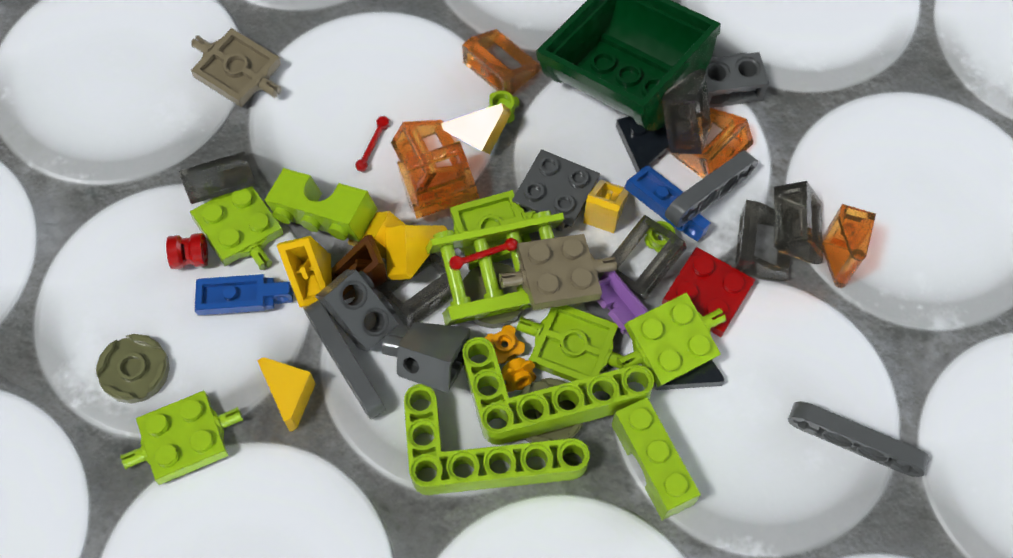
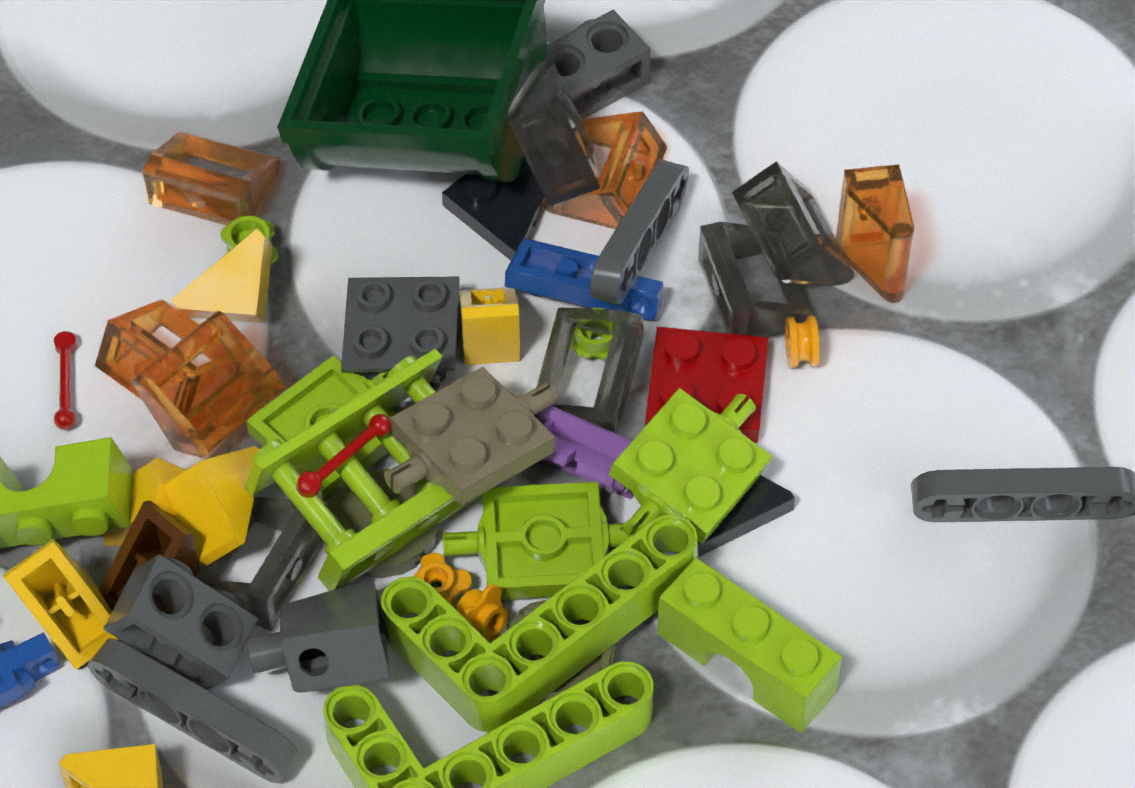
camera: 25 degrees left, 10 degrees down
none -> light orange bush [785,316,820,368]

